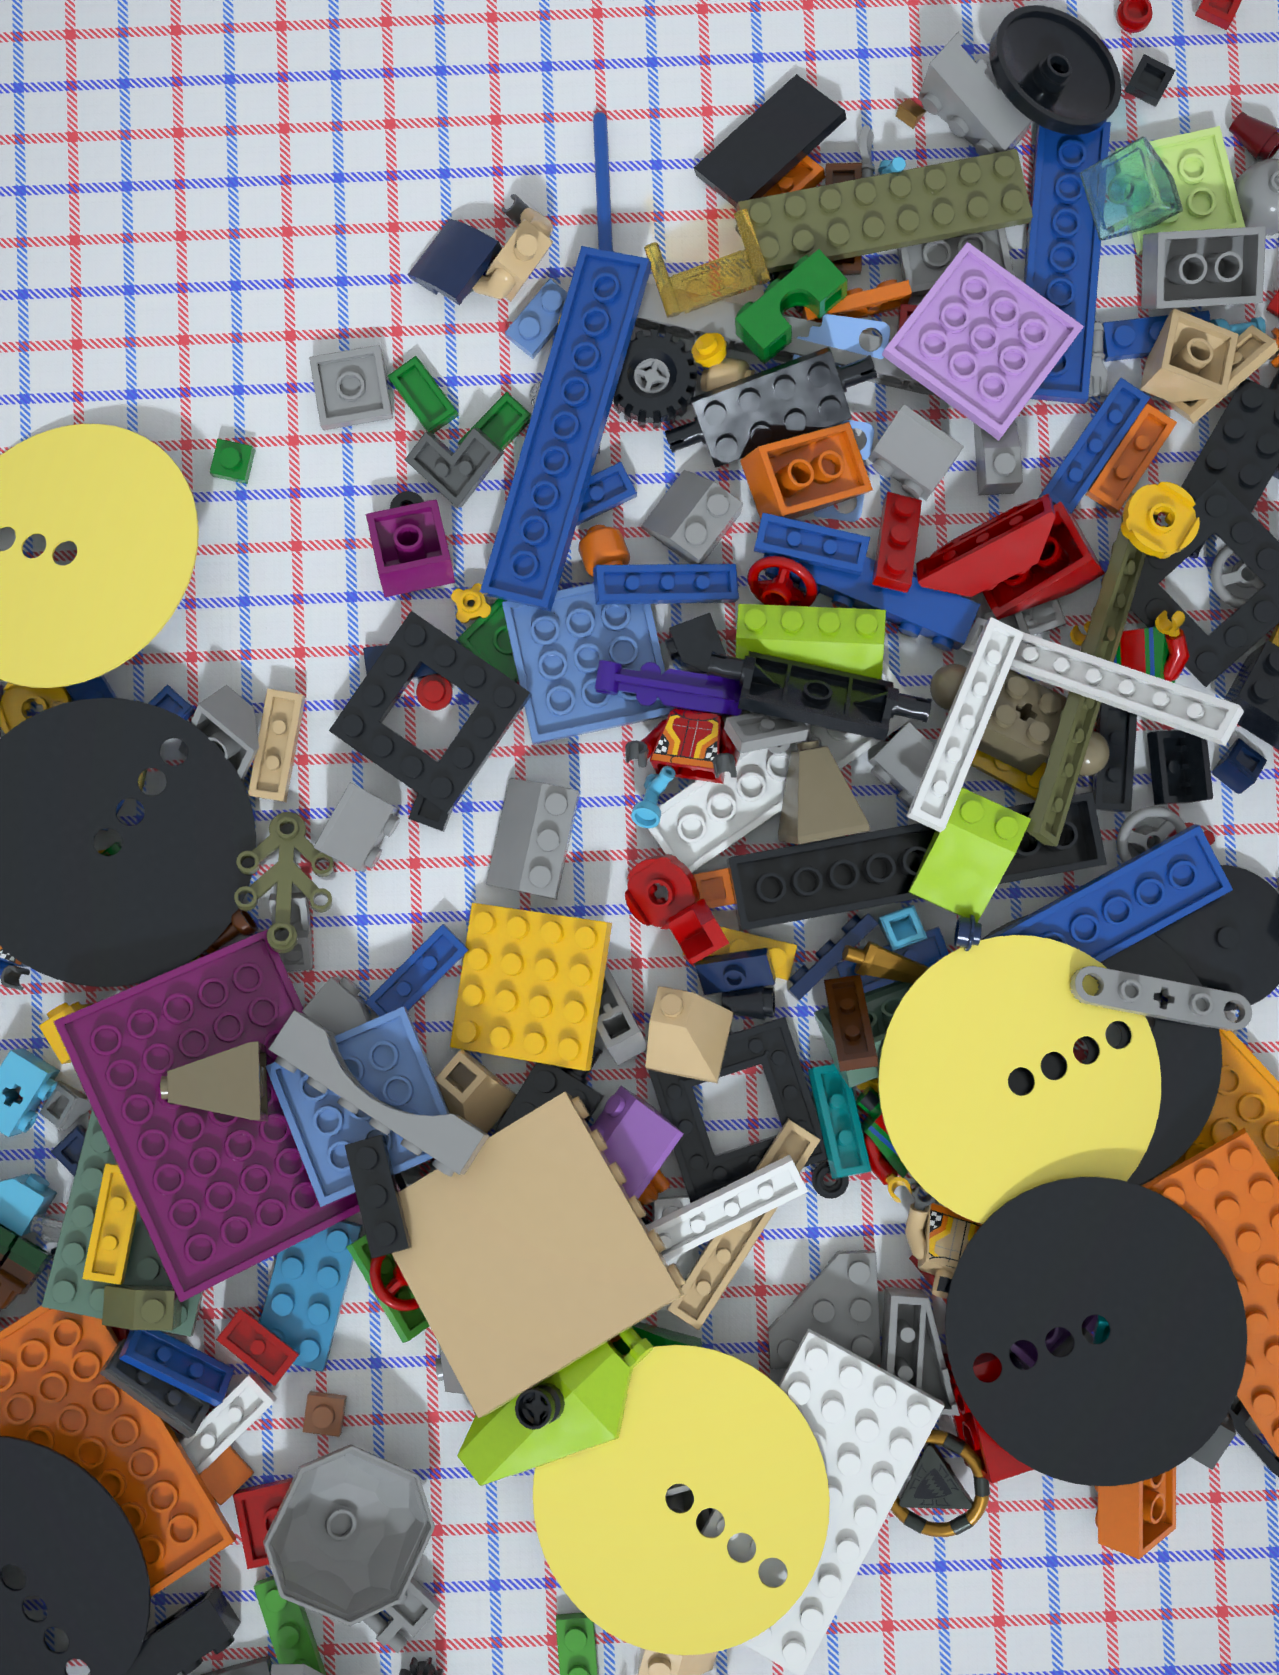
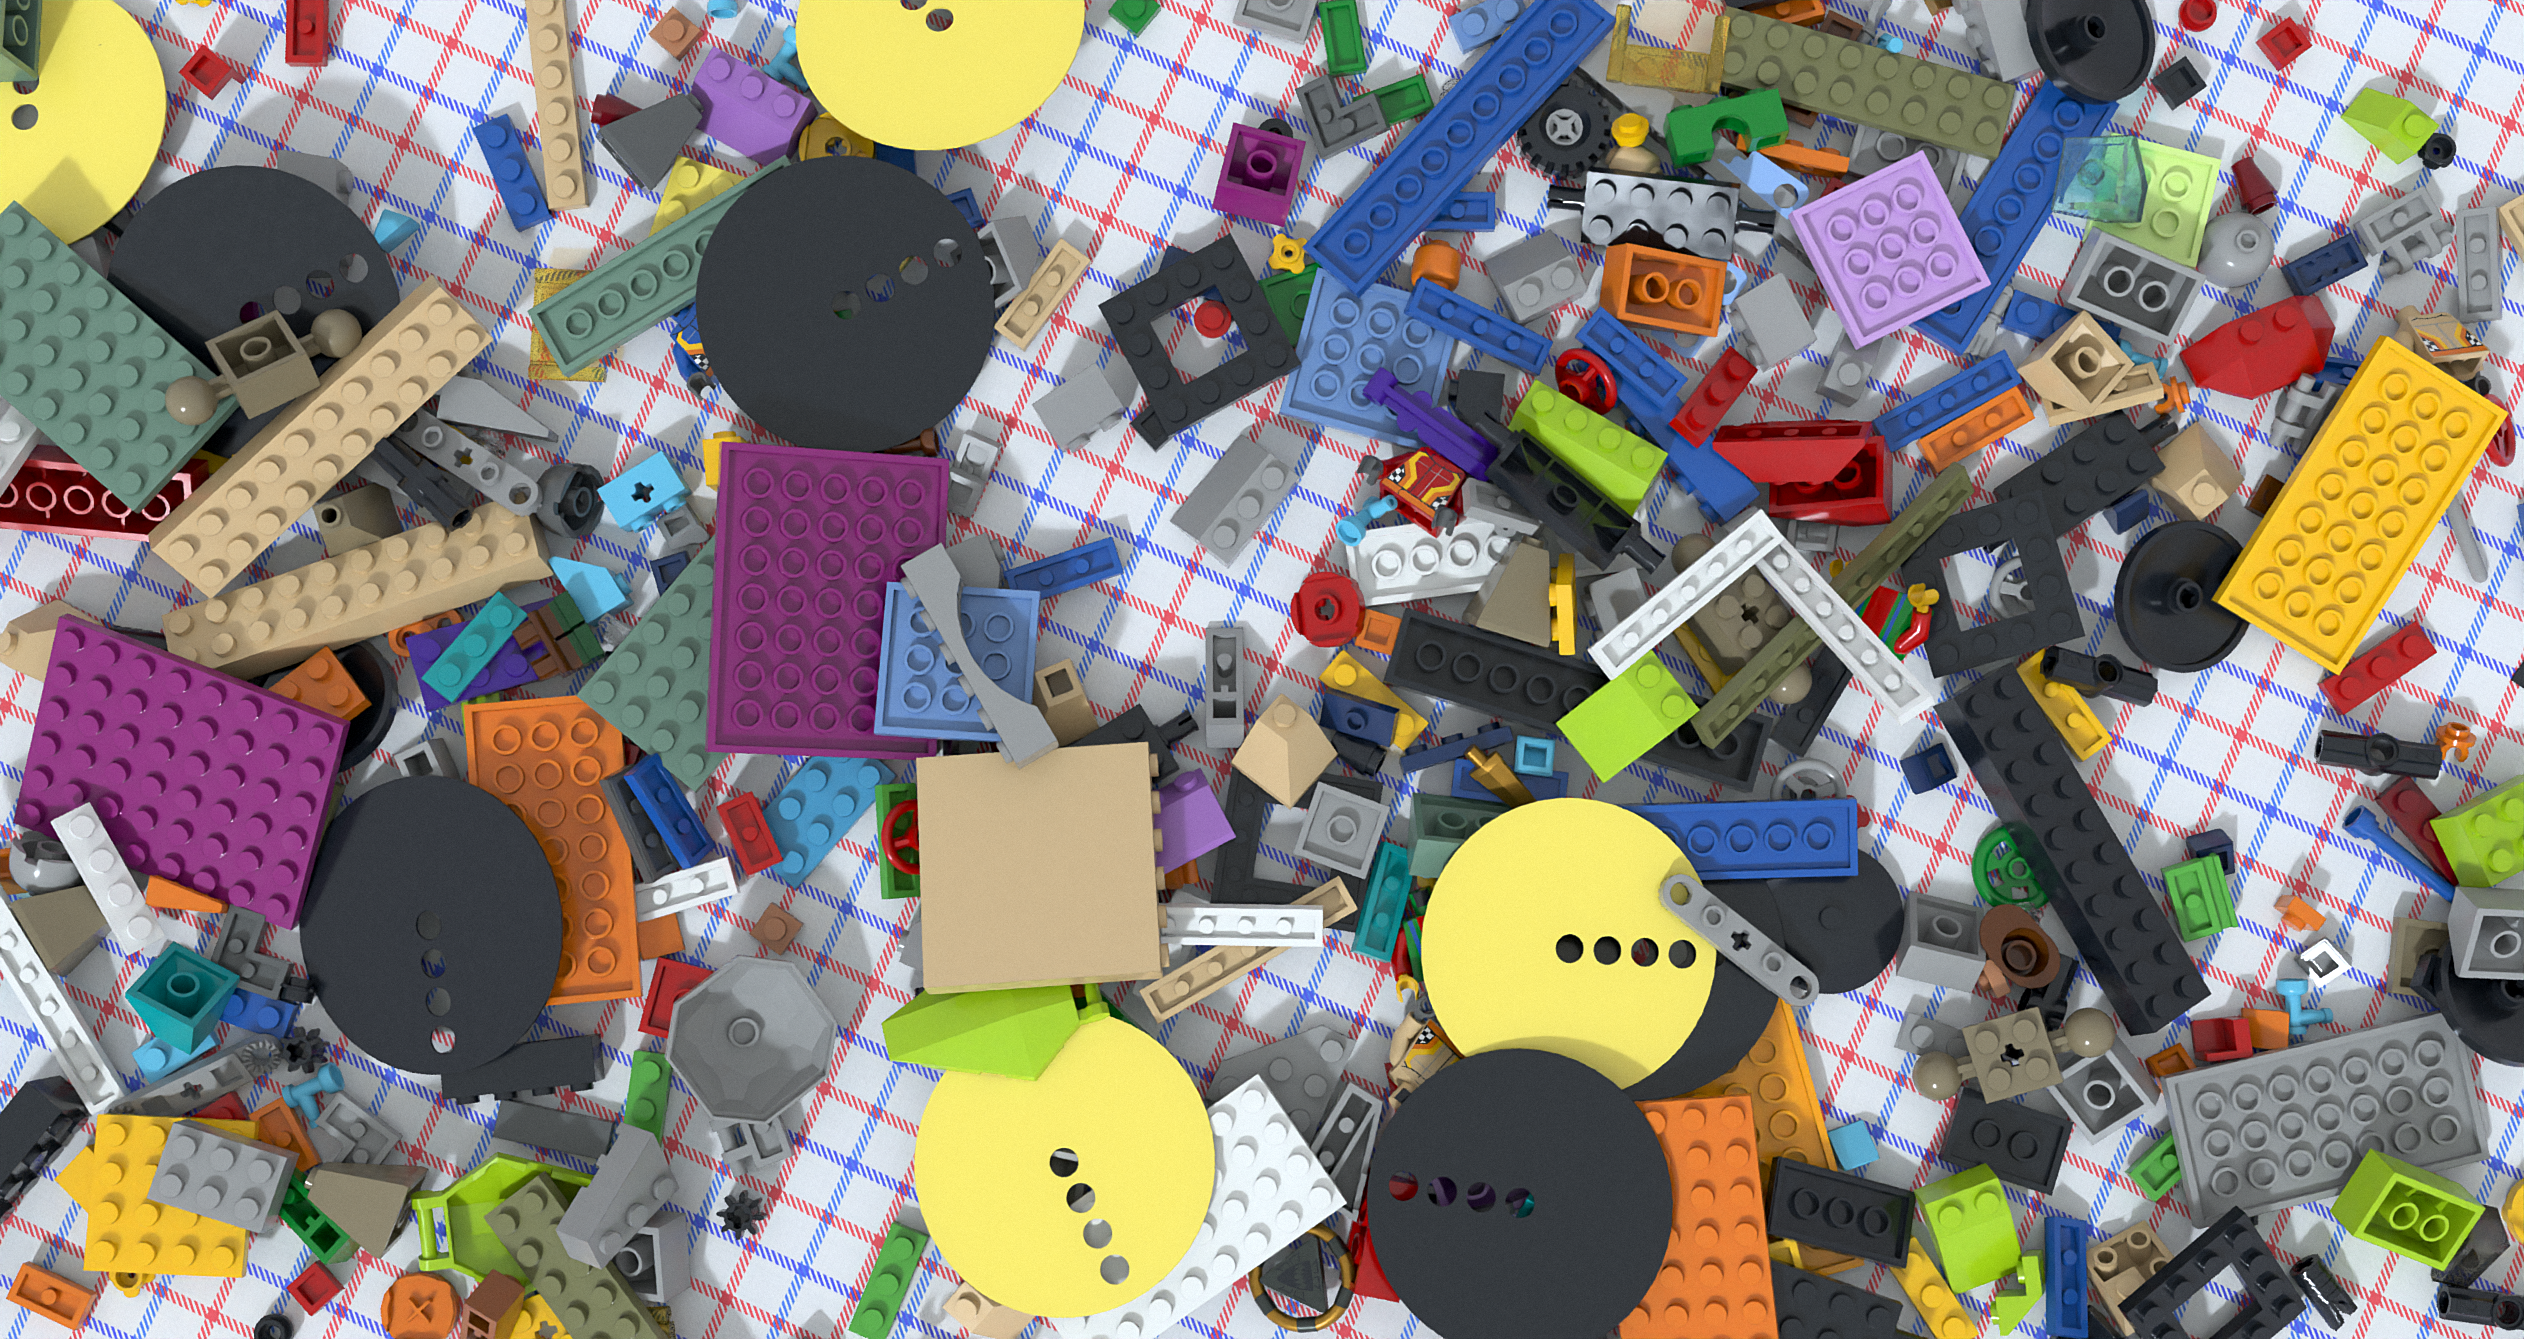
camera: 30 degrees right, 0 degrees up
yellow plate [82,1163,138,1285] -> none
olive slope [102,1285,182,1331] -> none
dark tan slope [160,1041,268,1121] -> none
olive plant [234,812,334,953] -> none
black plate [345,1135,412,1259] -> none
yellow plate [450,903,612,1071] -> none
black wheel [515,1383,565,1430] -> none
red panel [666,898,729,964] -> none
black plate [812,1161,849,1199] -> none
reddish brown plate [824,975,878,1072] -> none
dark blue plate [954,914,982,951] -> none
yellow plate [1121,482,1200,559] -> none
black bracket [1147,730,1213,805] -> none
none -> light grey plate [1293,781,1391,880]
none -> yellow plate [1549,553,1578,655]

